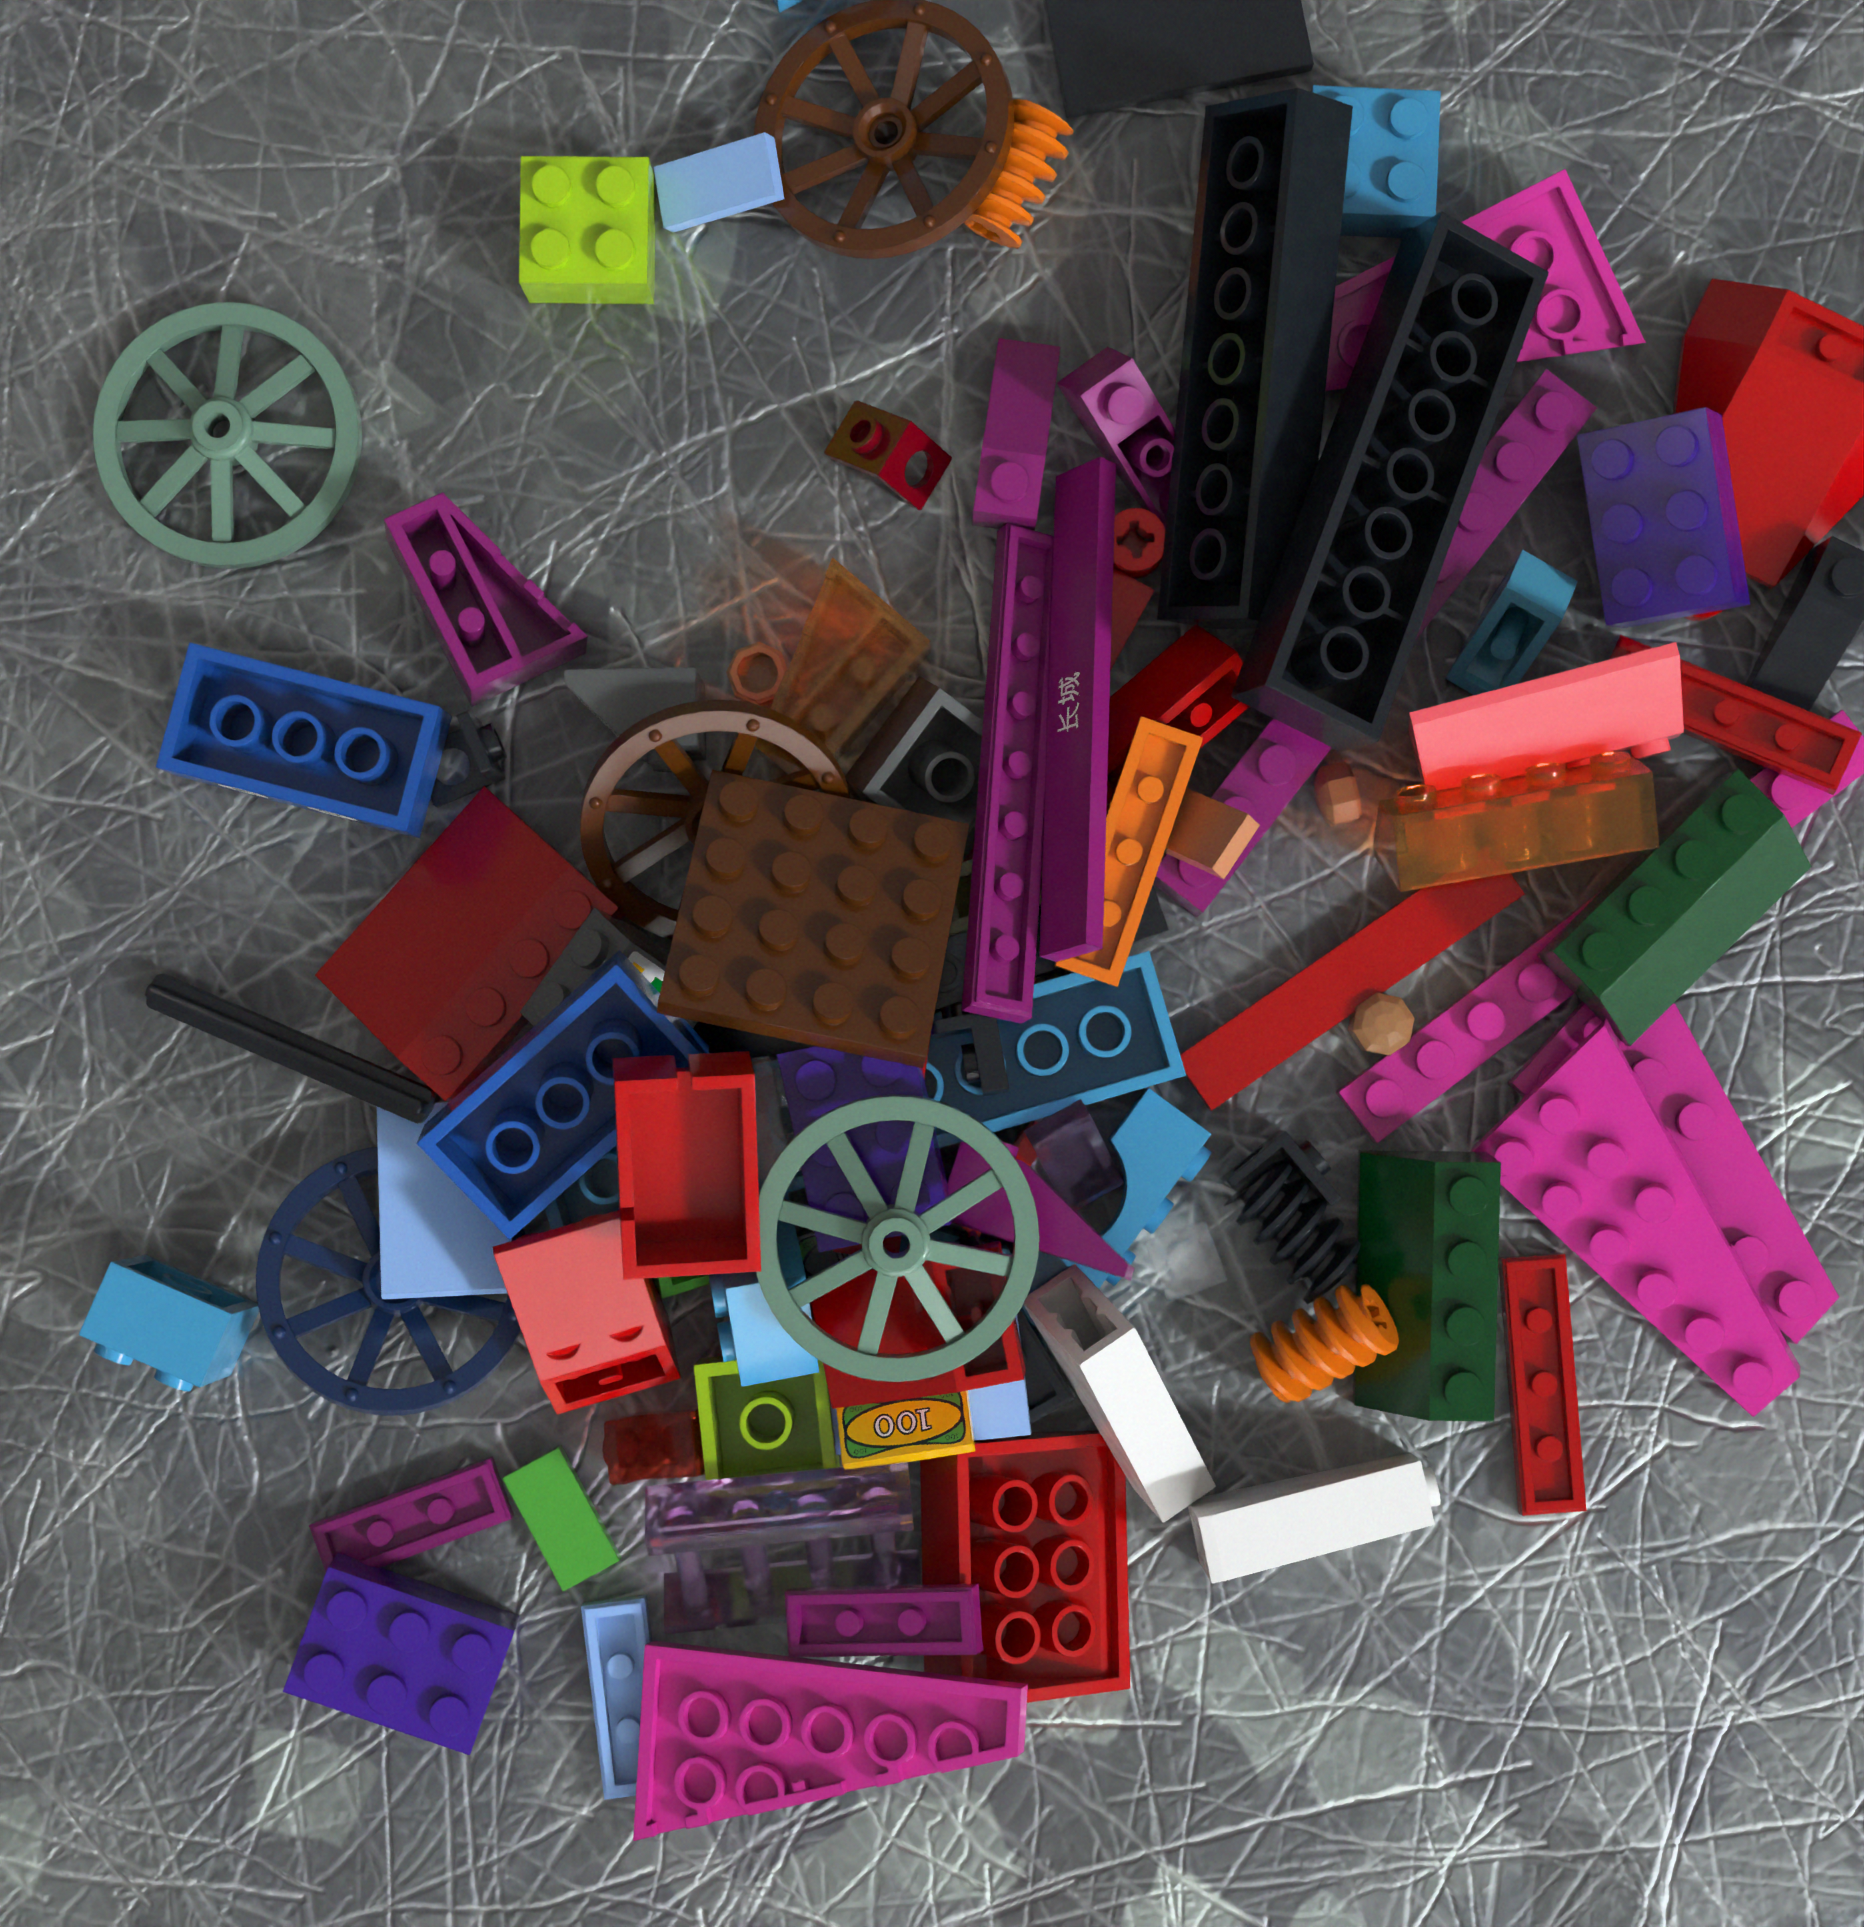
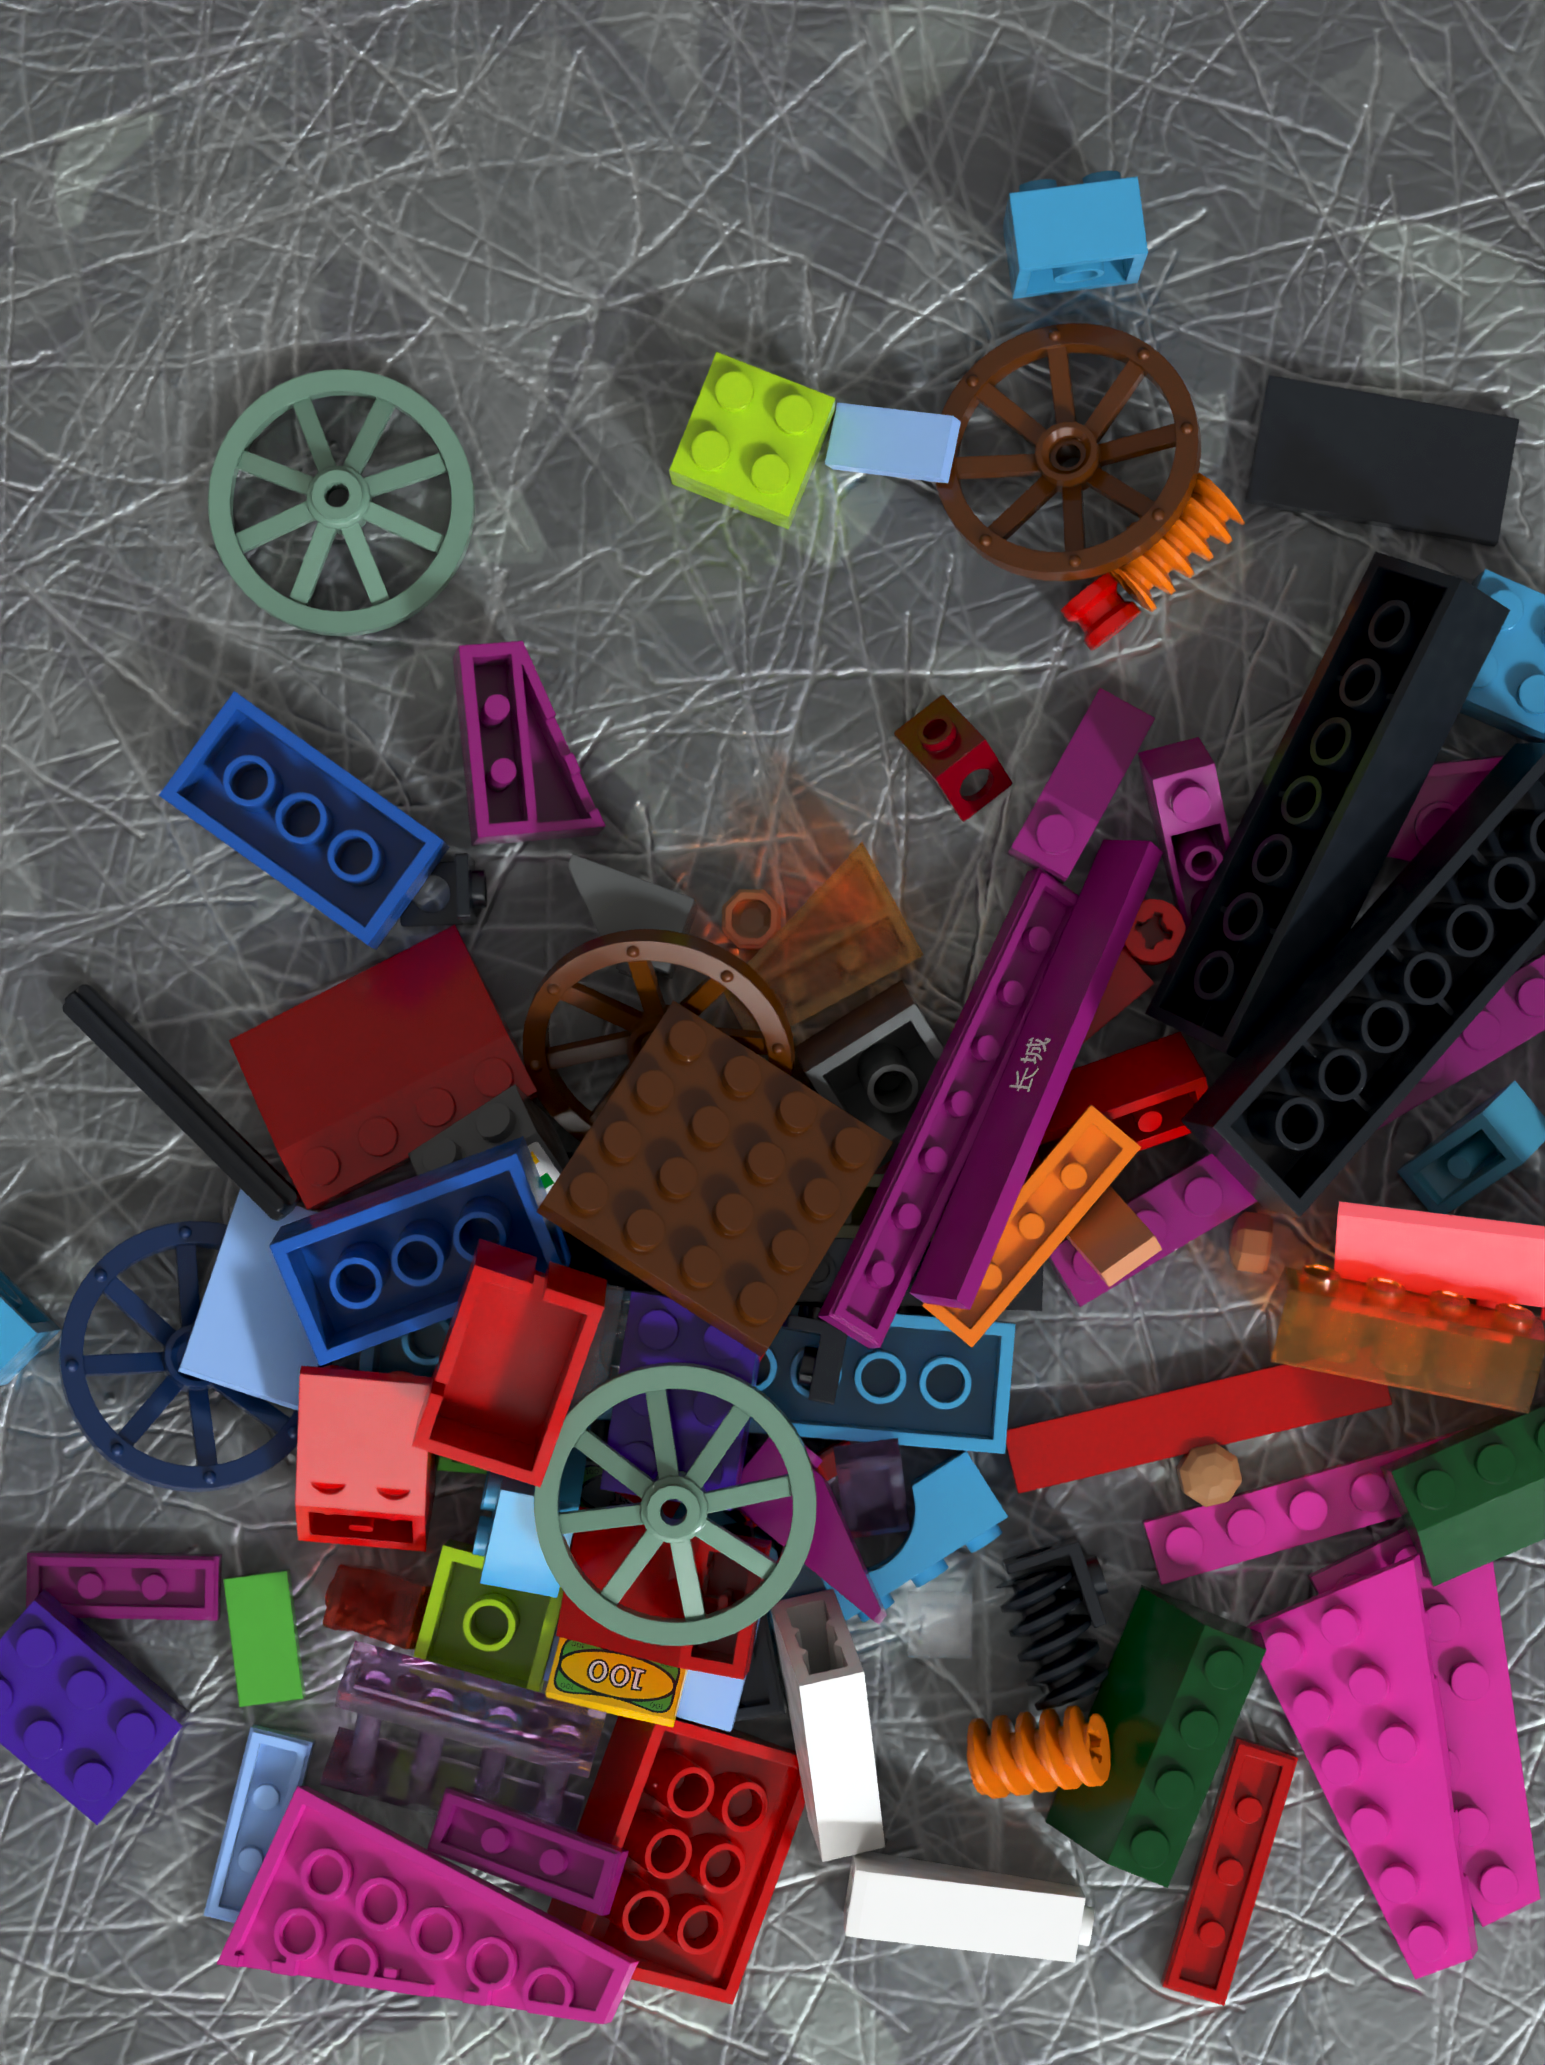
camera: 30 degrees right, 0 degrees up
none -> red wheel [1060,572,1141,651]

